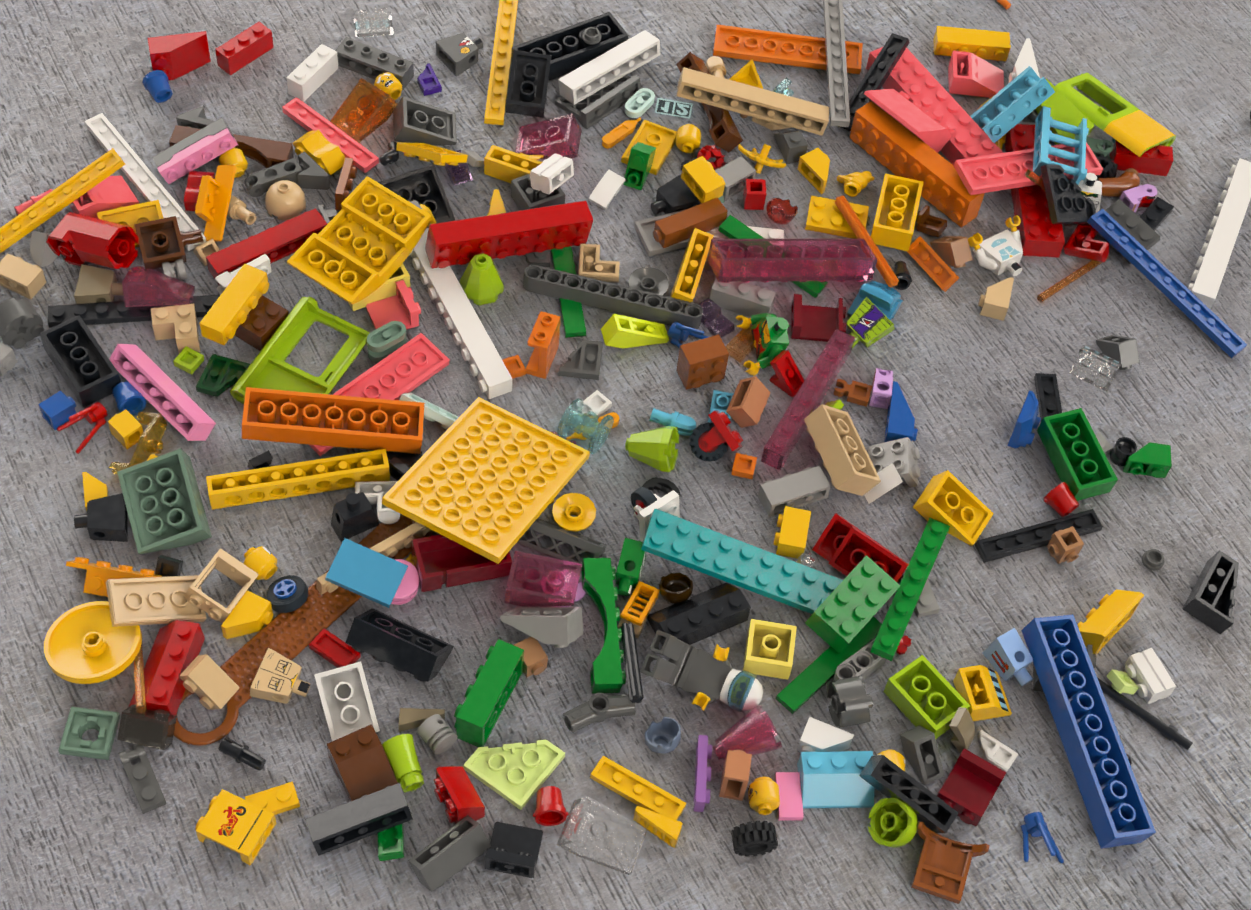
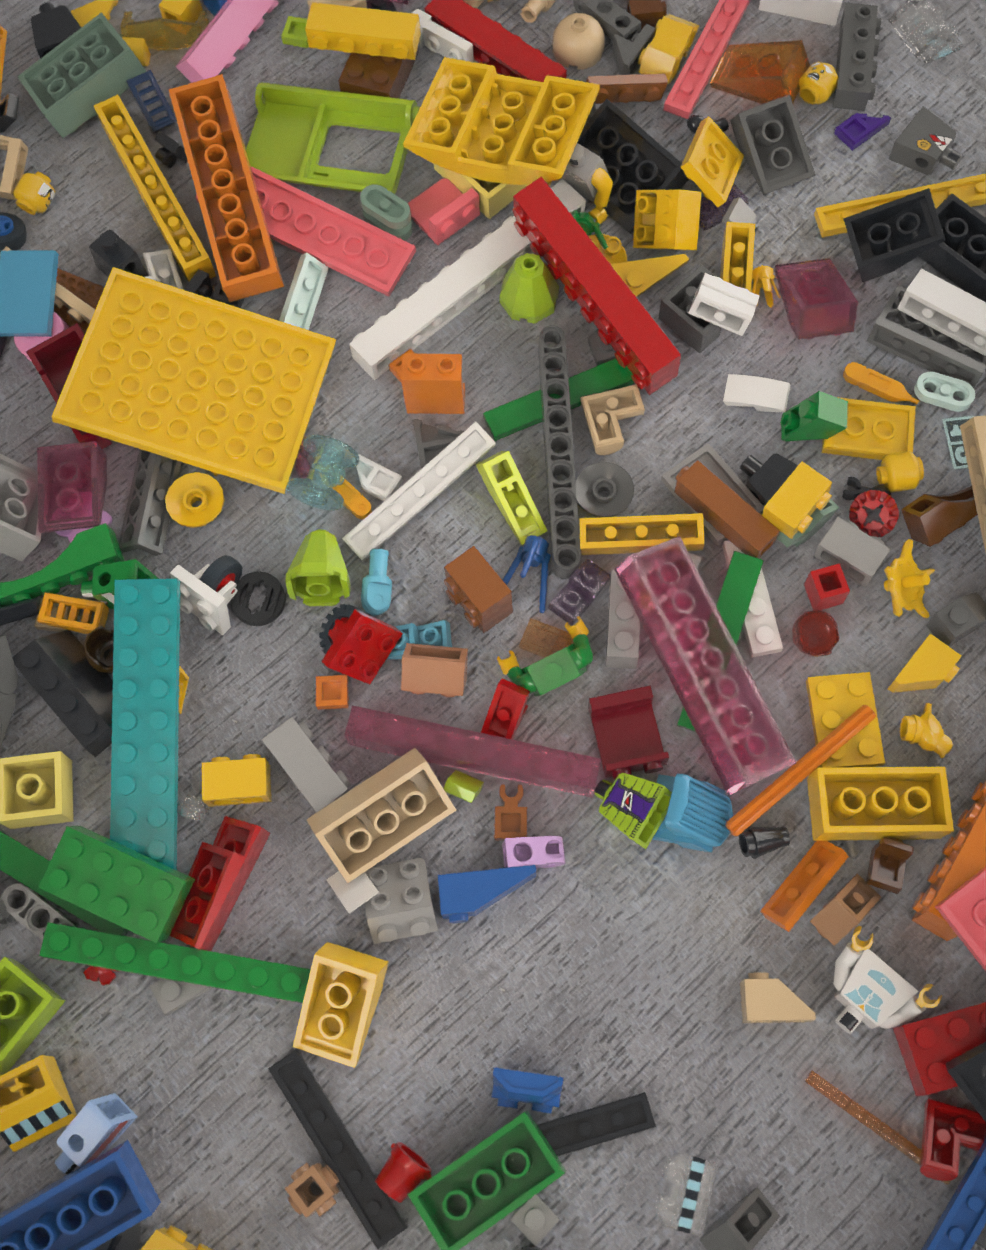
camera: 85 degrees right, 15 degrees up
dark green wing [196,354,250,397] -> none
none -> dark blue slope [126,70,177,133]
none -> white tile [342,422,496,562]
none -> yellow slope [633,189,701,250]

